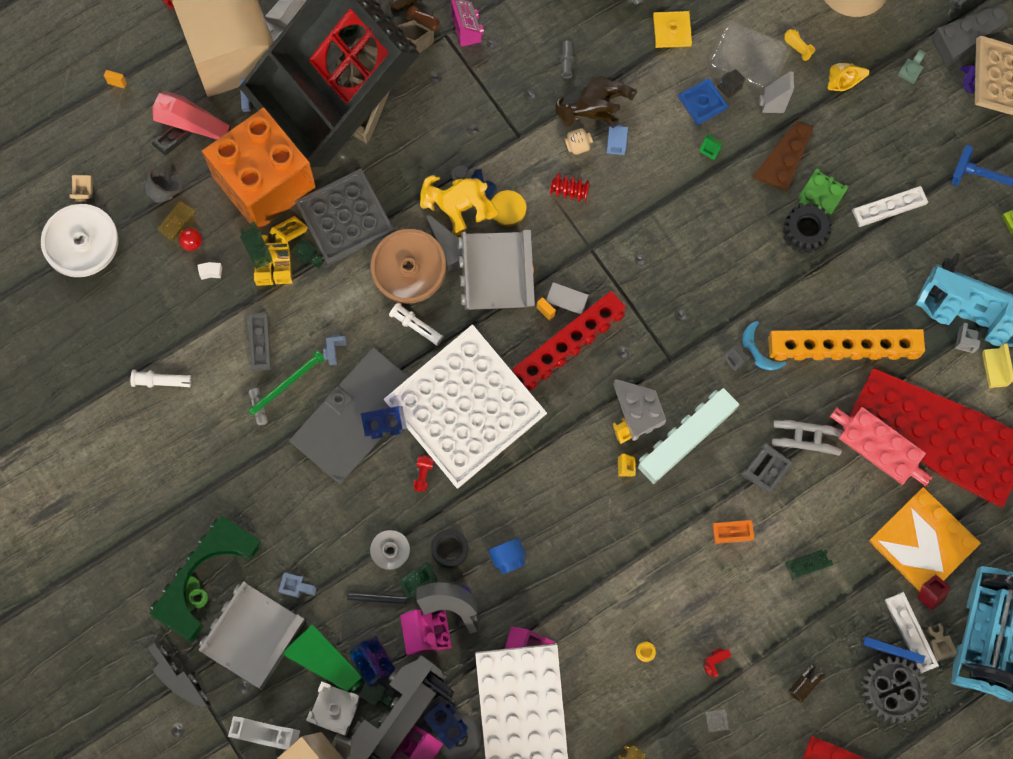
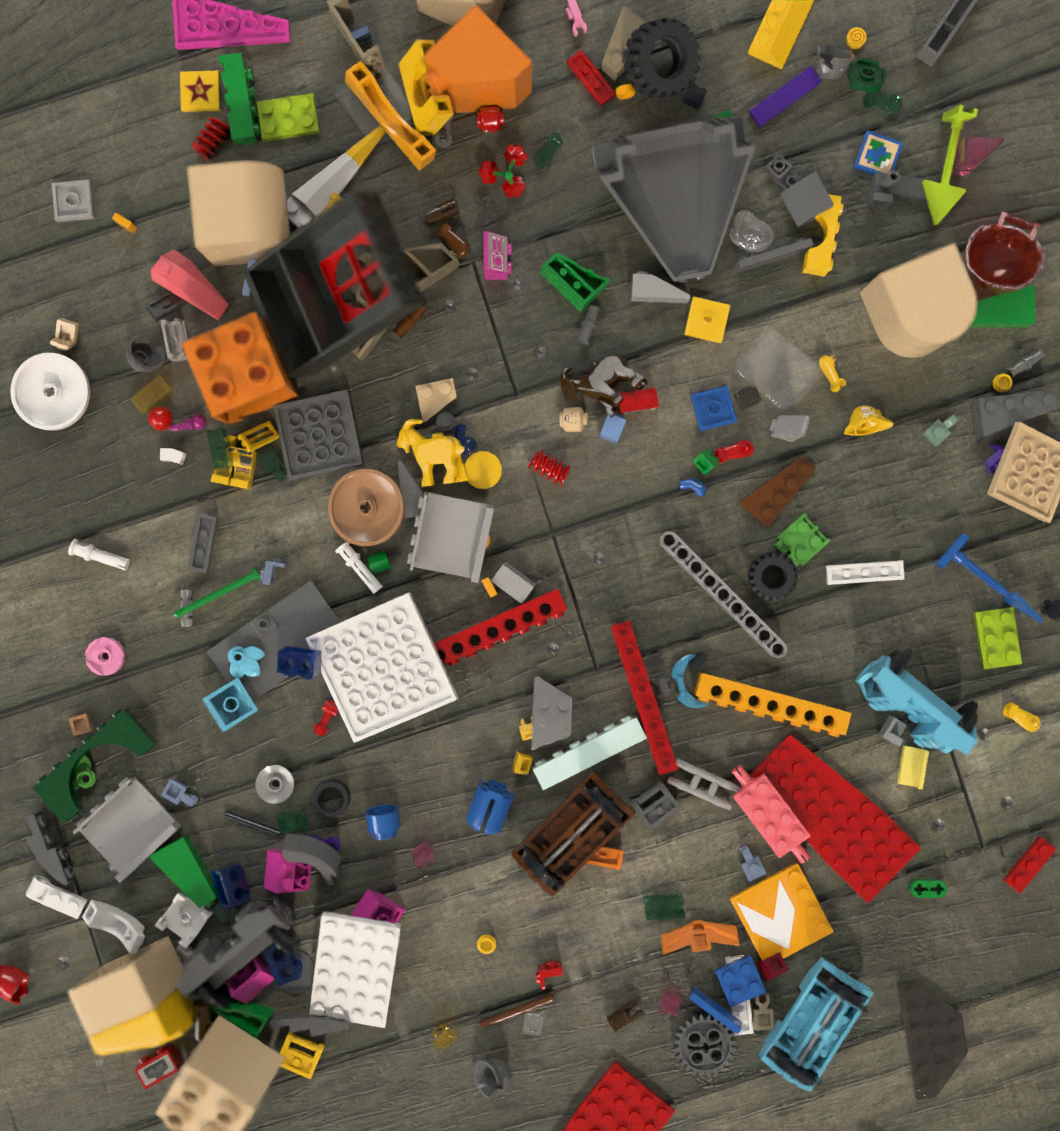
camera: 15 degrees right, 15 degrees up
none -> white plate [25,875,87,919]
none -> light grey tile [52,179,95,222]
none -> medium nougat tile [68,712,94,737]
none -> bright pink plate [85,637,125,675]
none -> light grey hinge [161,318,189,362]
none -> magenta bar [169,415,206,431]
none -> medium azure slope [202,678,258,732]
none -> medium azure plate [228,646,265,680]
none -> green slope [367,550,391,574]
none -> reddish brown pin [392,306,427,339]
none -> clear pink tile [411,841,435,868]
none -> tan wing [416,378,457,423]
none -> blue cylinder [466,779,515,835]
none -> reddish brown bar [480,994,555,1028]
none -> reddish brown piece [511,770,635,897]
none -> green wedge [540,252,611,312]
none -> red brick [610,620,678,775]
none -> red brick [618,388,659,415]
none -> light grey slope [631,271,690,303]
none -> clear pink tile [658,990,683,1016]
none -> light grey beam [659,531,787,658]
none -> orange plate [661,920,740,955]
none -> blue arm [679,478,706,497]
none -> black tile [689,651,708,671]
none -> blue plate [714,954,766,1007]
none -> red piece [715,440,754,463]
none -> sand blue plate [739,845,767,882]
none -> yellow plate [993,373,1013,393]

